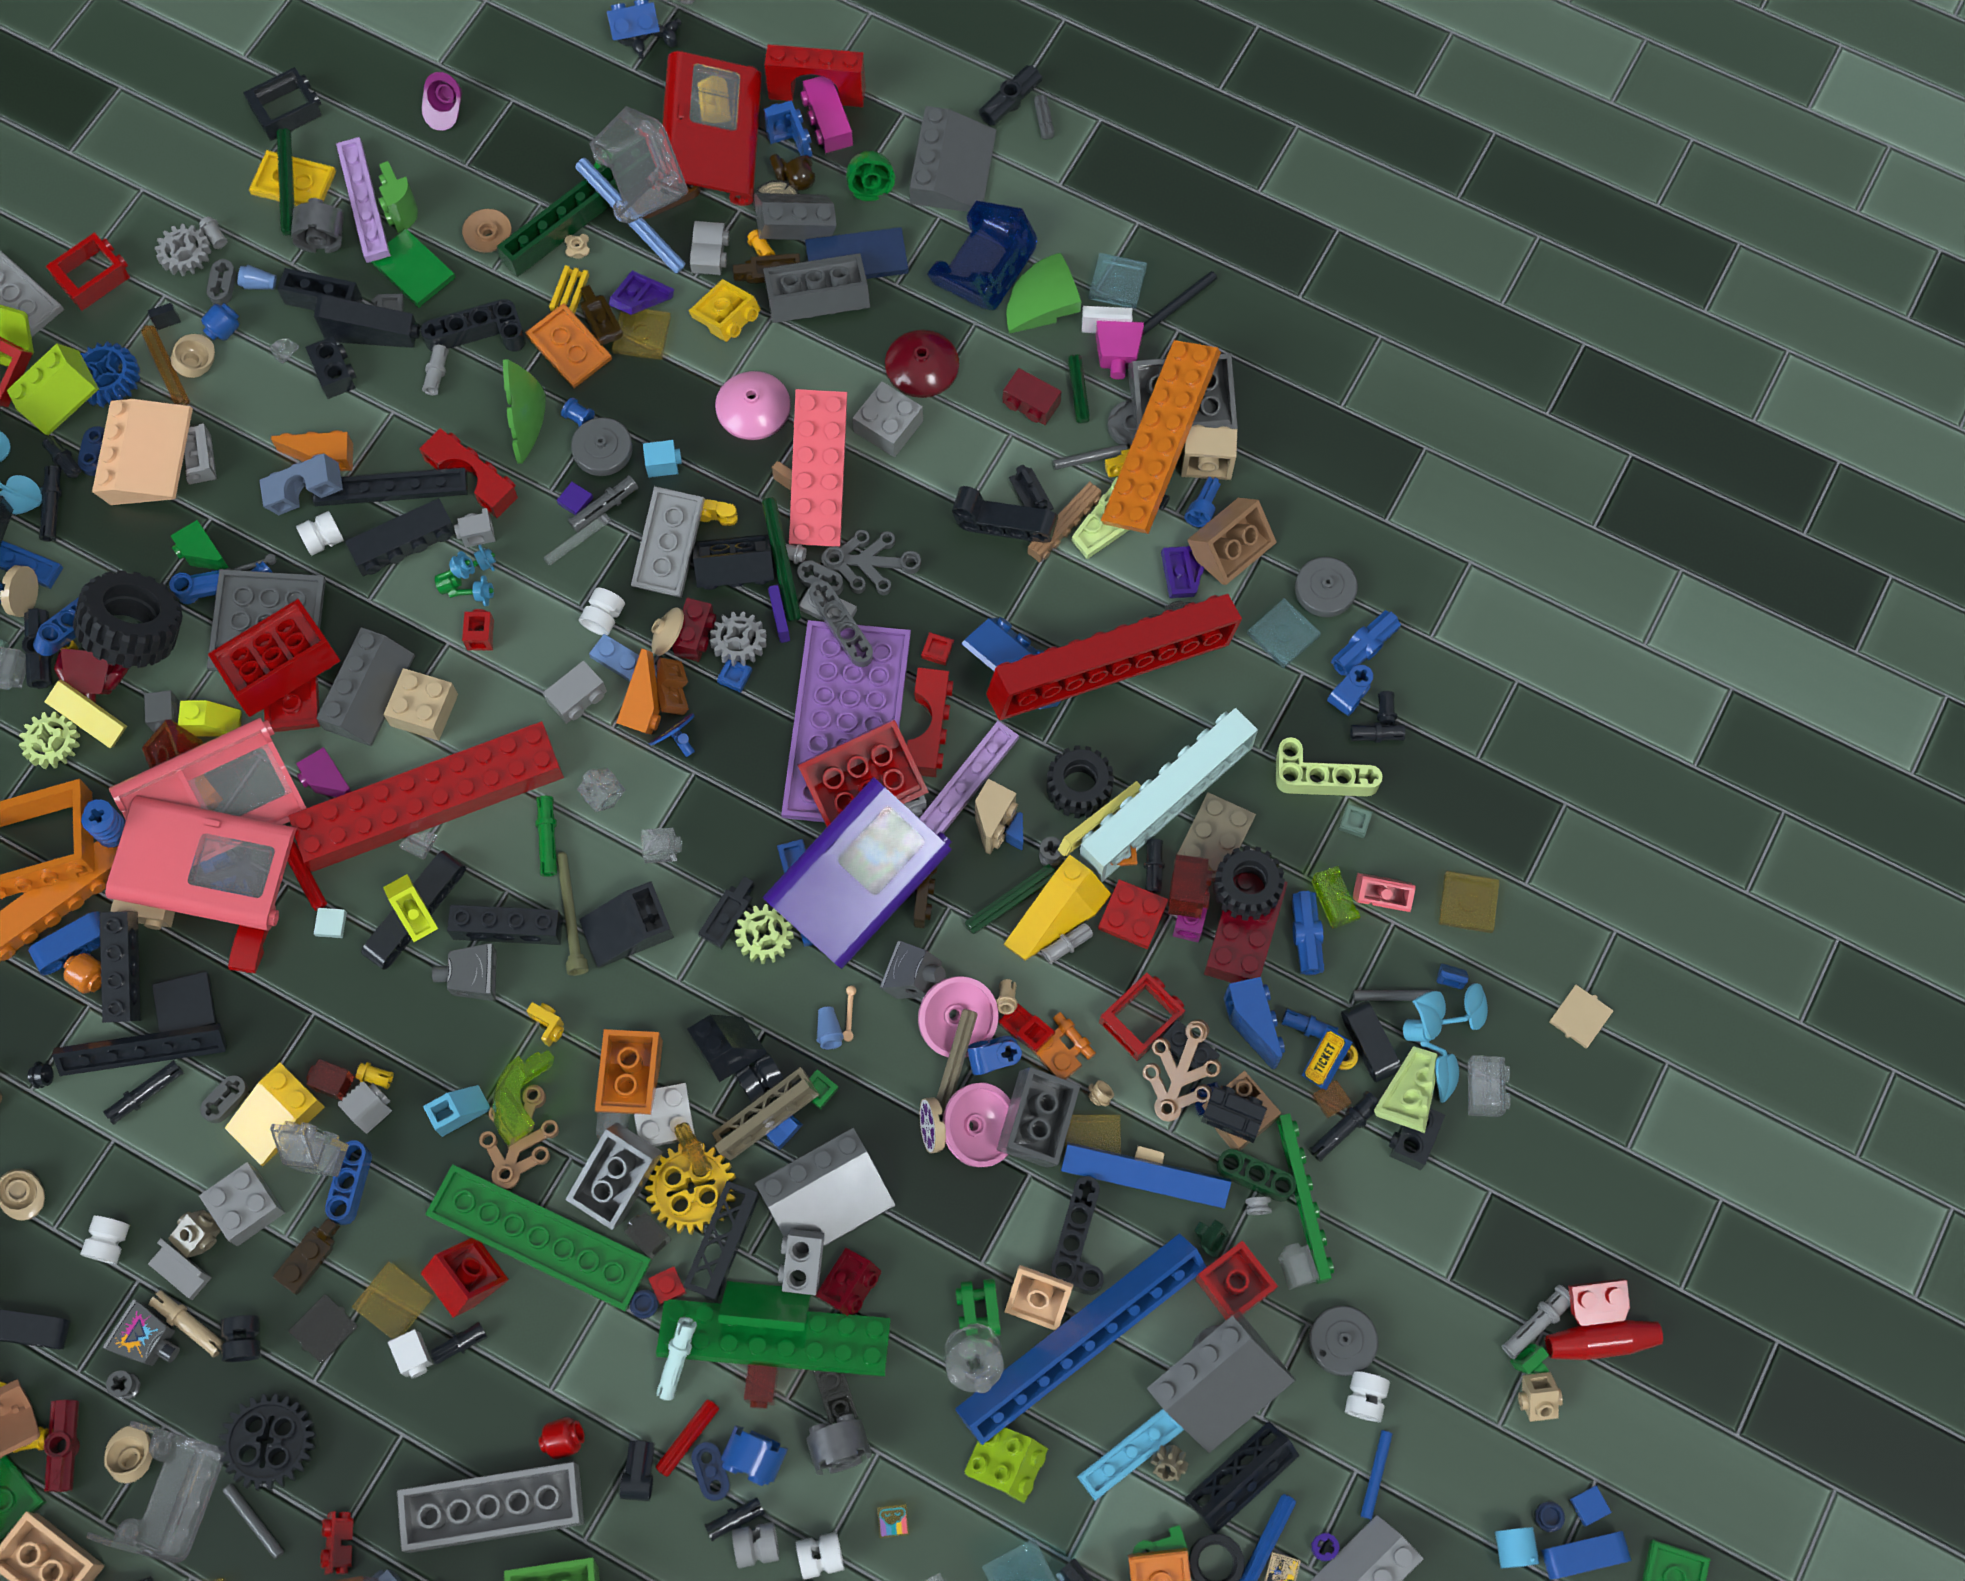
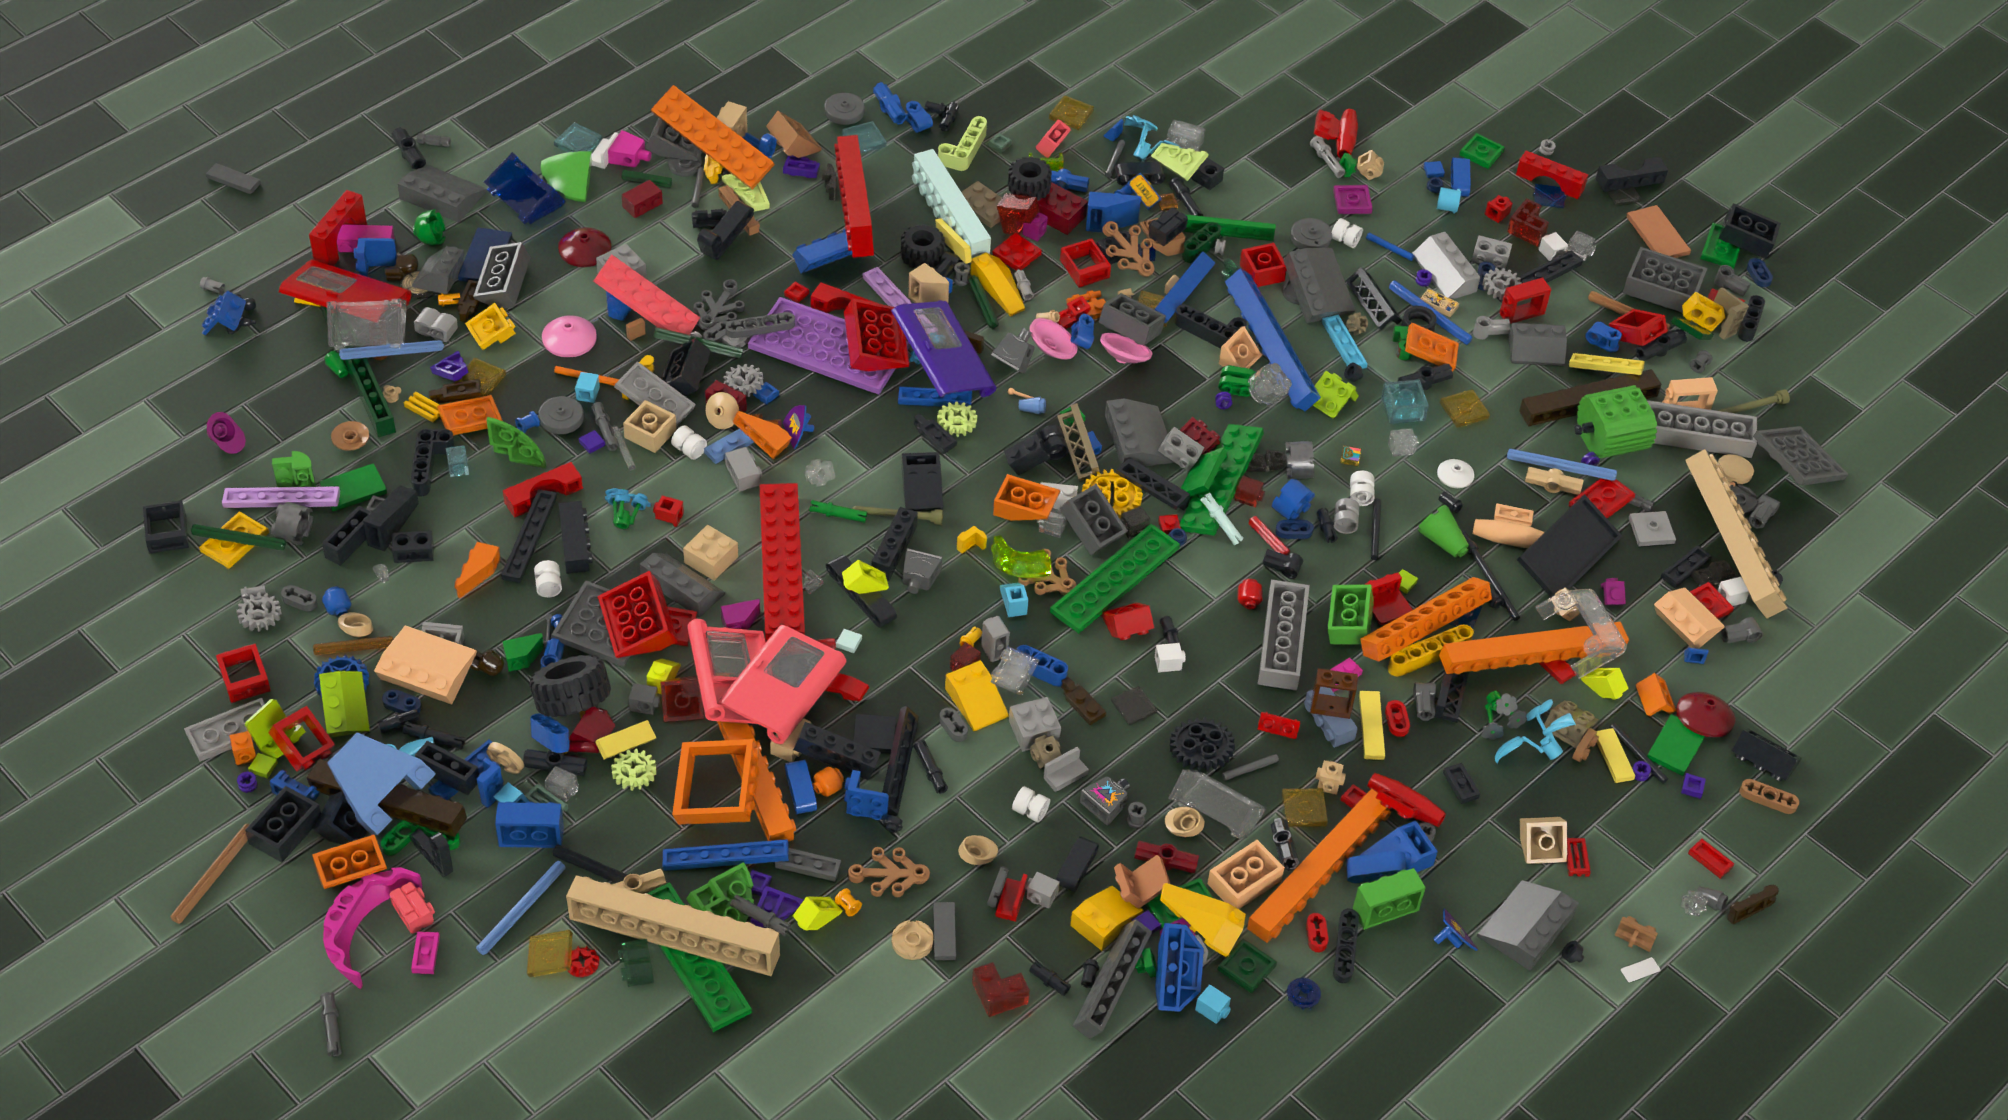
camera: 75 degrees left, 20 degrees down
blue piece [81,799,126,848] -> none
black tile [148,303,181,330] -> none
tan pin [149,1290,225,1357] -> none
black wheel [221,1315,261,1362] -> none
medium blue cone [238,265,277,290] -> none
sand blue arch [260,454,343,515] -> none
clear yellow tile [352,1262,434,1340] -> none
light grey pin [422,345,449,395] -> none
light grey brick [454,508,496,548] -> none
clear brick [641,828,682,863] -> none
clear yellow axle [675,1122,712,1176] -> none
dark purple tile [768,585,790,643] -> none
tile [920,1097,946,1154] -> none
dark tan axle [936,1009,978,1116] -> none
black bar [1143,271,1217,335] -> none
black axle [1144,839,1165,893] -> none
clear brick [1278,1243,1319,1290] -> none
tan piece [1549,985,1613,1049] -> none
none -> clear light blue brick [446,445,469,477]
none -> dark brown piece [470,648,504,676]
none -> orange bar [554,366,619,386]
none -> tan brick [623,400,677,453]
none -> blue bracket [844,770,889,820]
none -> black piece [935,251,963,278]
none -> dark purple bush [1215,392,1232,409]
none -> magenta plate [1333,185,1373,214]
none -> black tile [1344,362,1363,382]

